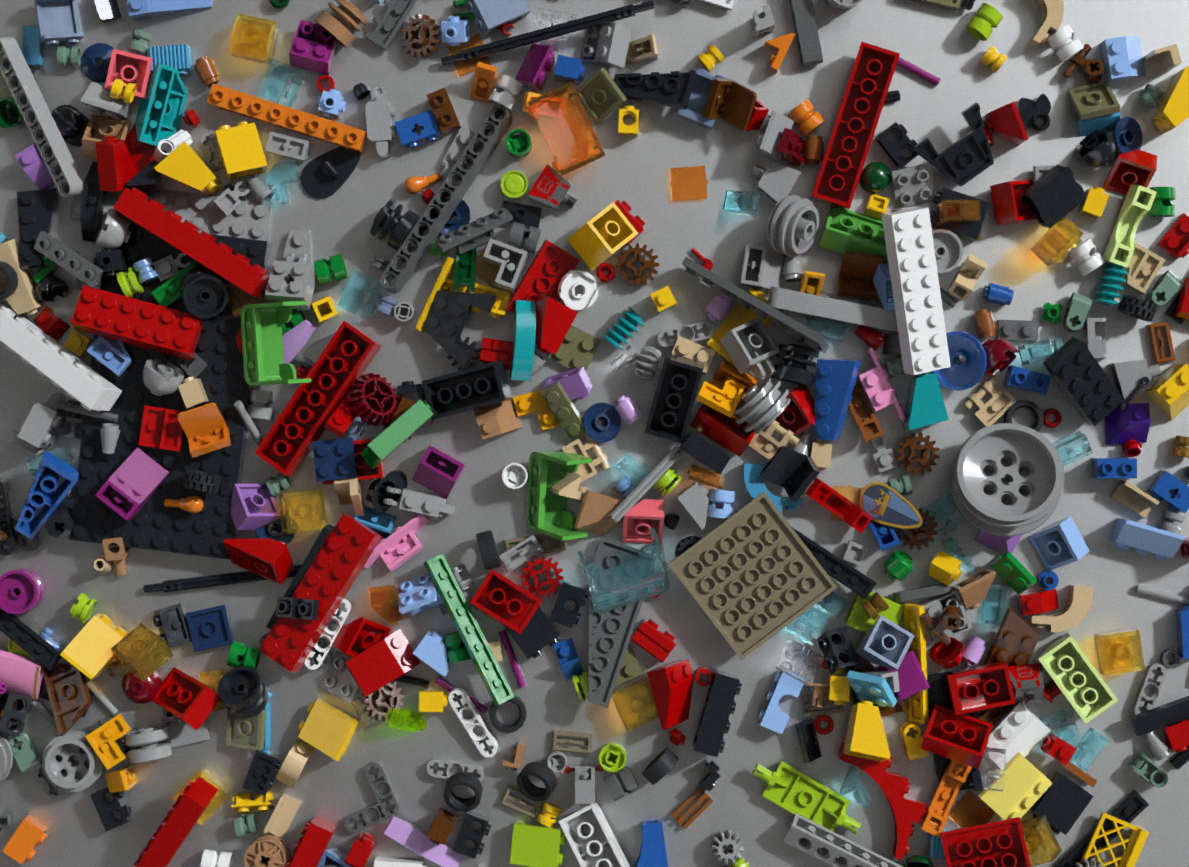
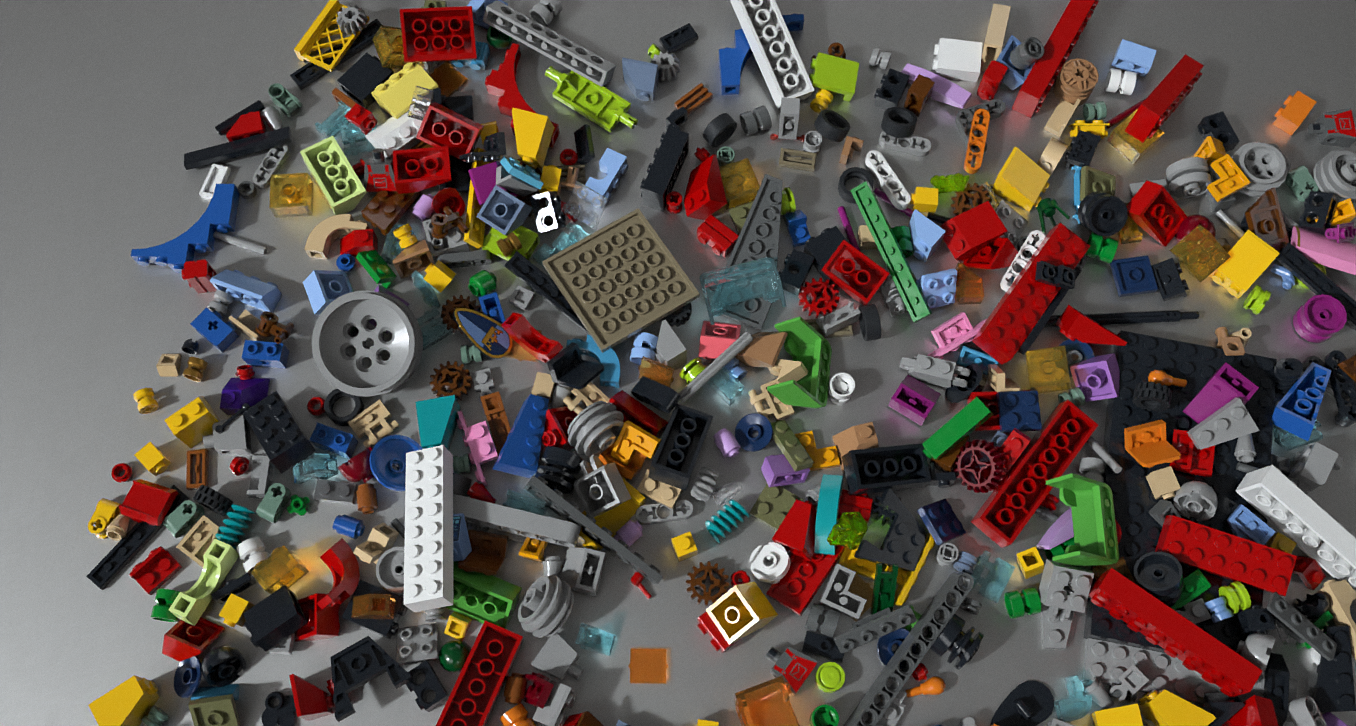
camera: 170 degrees left, 20 degrees down
dark tan tile [500,784,545,820] -> none
lime wheel [599,742,626,772] -> none
black hinge [664,513,680,531] -> none
clear light blue slope [839,765,872,808] -> none
orange slope [921,760,972,837] -> none
clear light blue hinge [1052,431,1093,466] -> none
none -> black plate [211,572,257,604]
none -> red plate [230,456,249,476]
none -> reddish brown piece [255,311,295,344]
none -> red arch [317,538,360,609]
none -> yellow wheel [393,224,418,249]
none -> black bracket [459,132,506,163]
none -> red plate [542,430,560,447]
none -> sand blue slope [622,58,658,102]
none -> sand green wheel [717,146,735,171]
none -> clear neon green brick [827,512,868,550]
none -> dark blue plate [917,498,966,546]
none -> orange beam [964,109,990,174]
none -> dark green plant [1036,198,1070,234]
none -> dark red bar [1105,99,1145,129]
none -> light grey wing [1187,397,1260,450]

